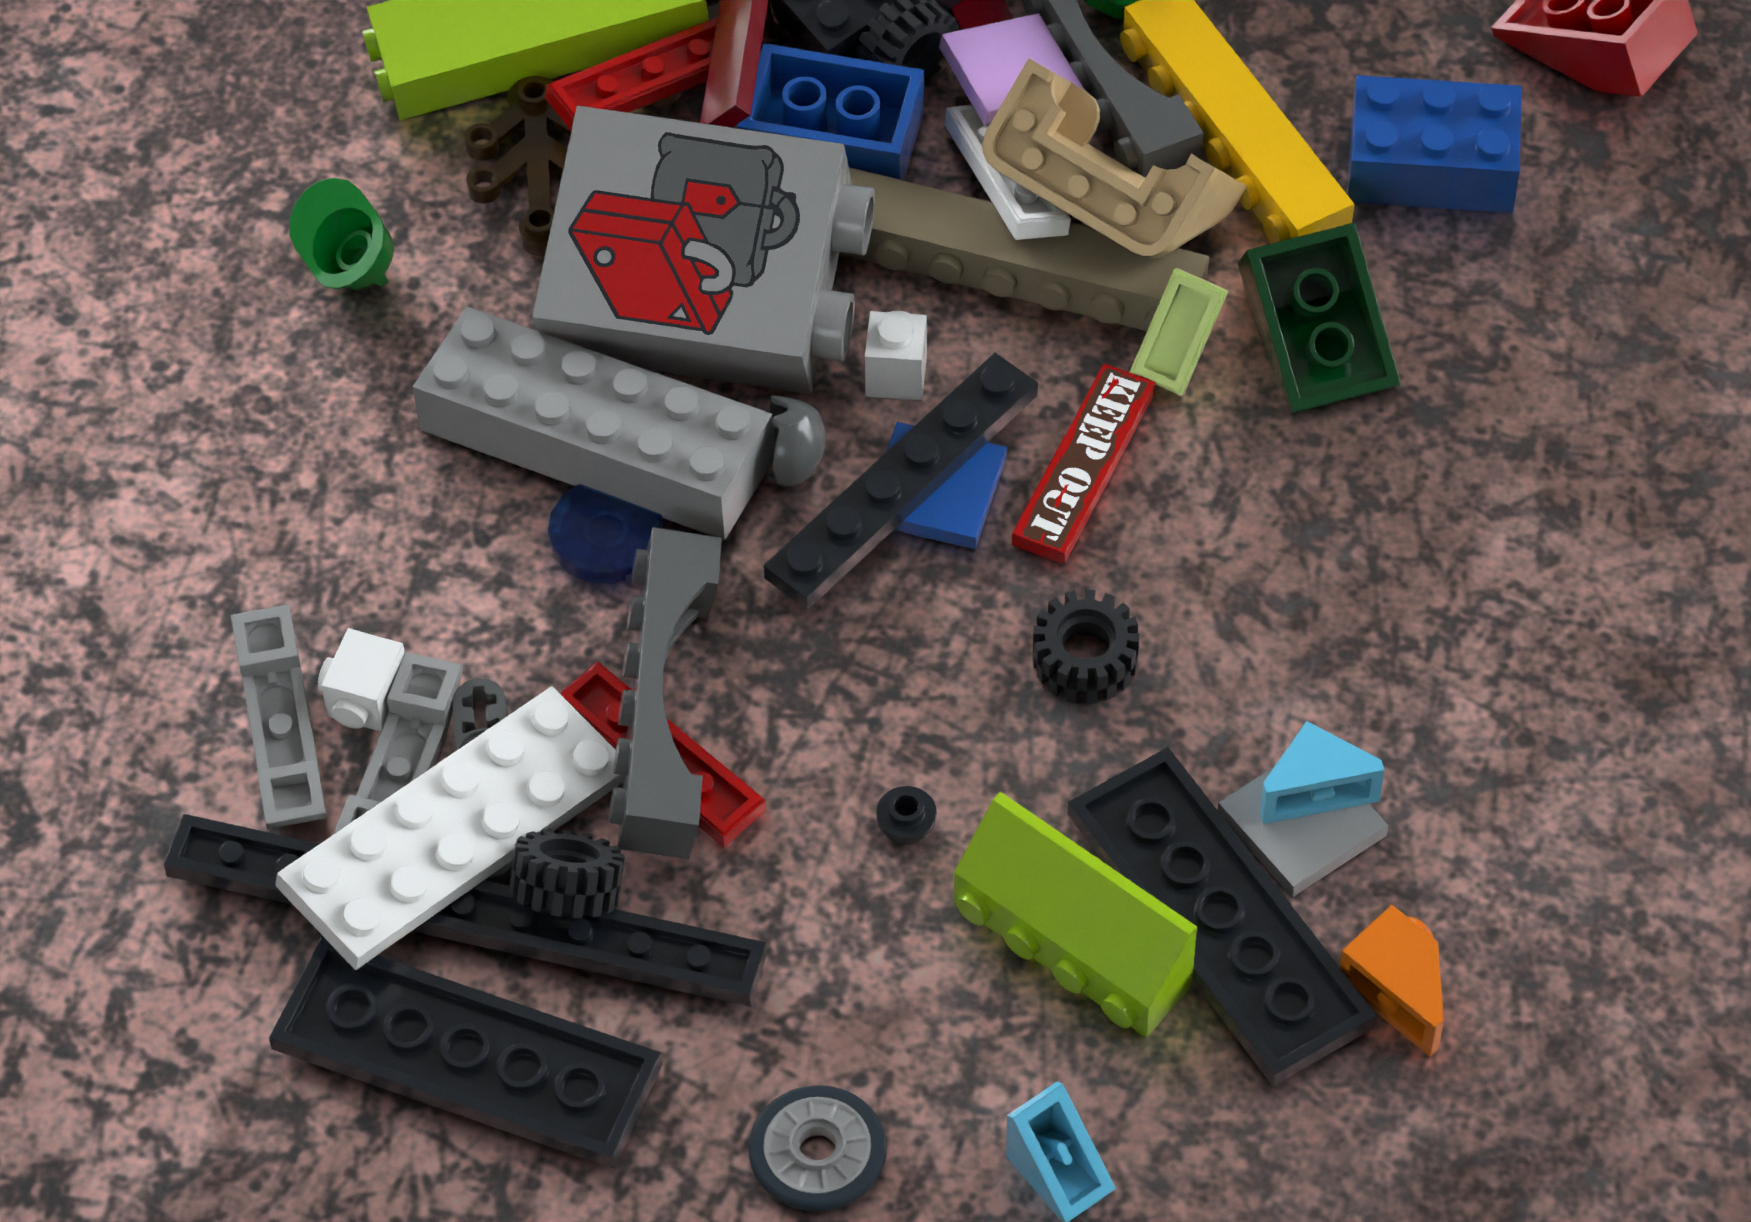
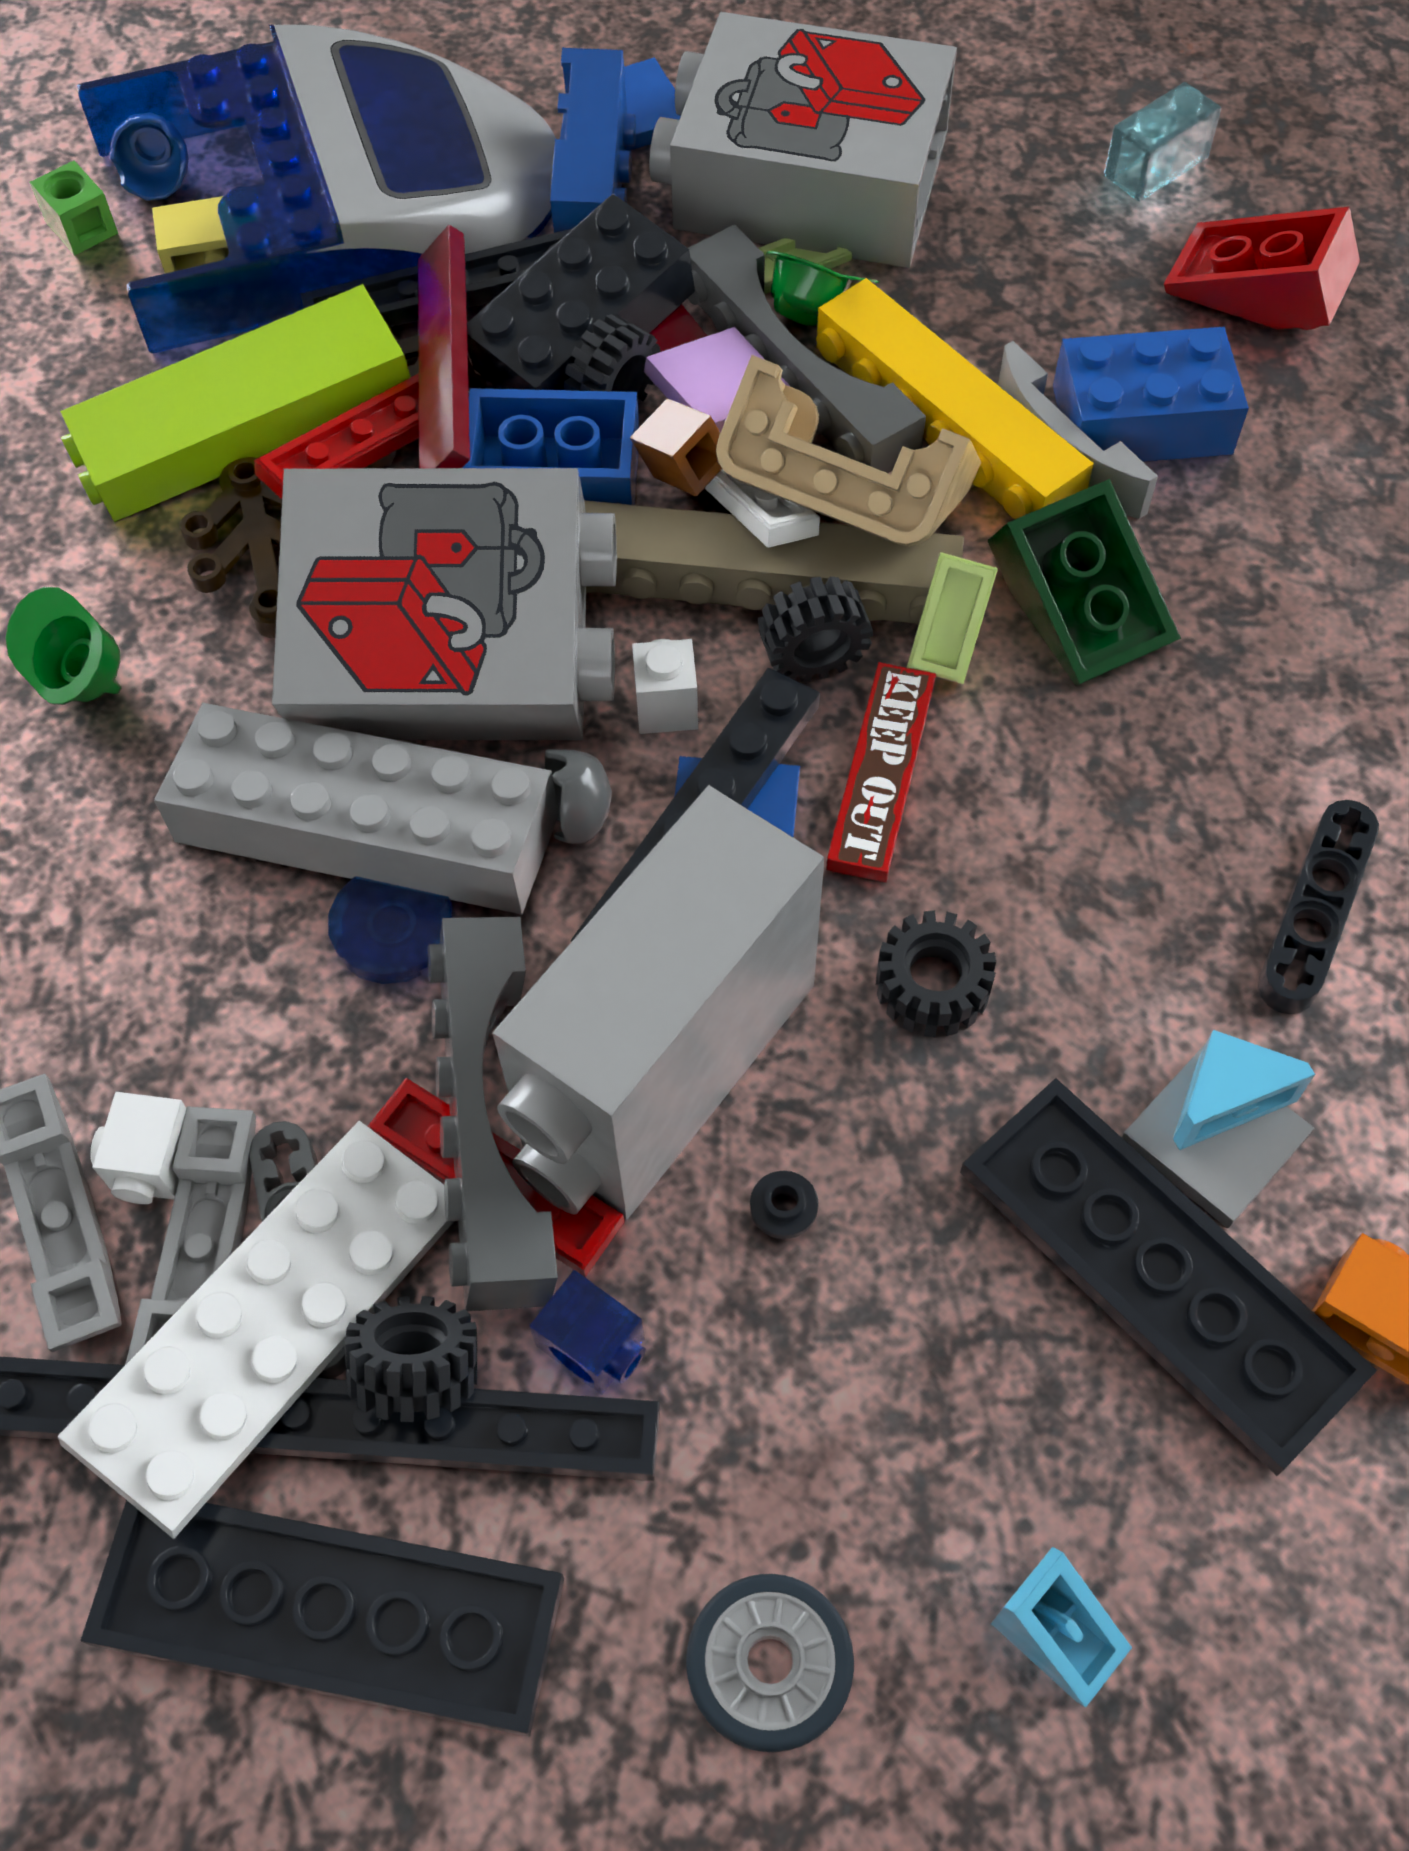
camera: 10 degrees left, 5 degrees up
lime slope [954,791,1197,1038] -> none
none -> light grey brick [492,785,824,1220]
none -> clear blue brick [529,1270,646,1395]
none -> dark orange brick [630,398,722,496]
none -> black tyre [758,576,874,682]
none -> light grey slope [998,341,1158,519]
none -> black beam [1258,800,1379,1014]

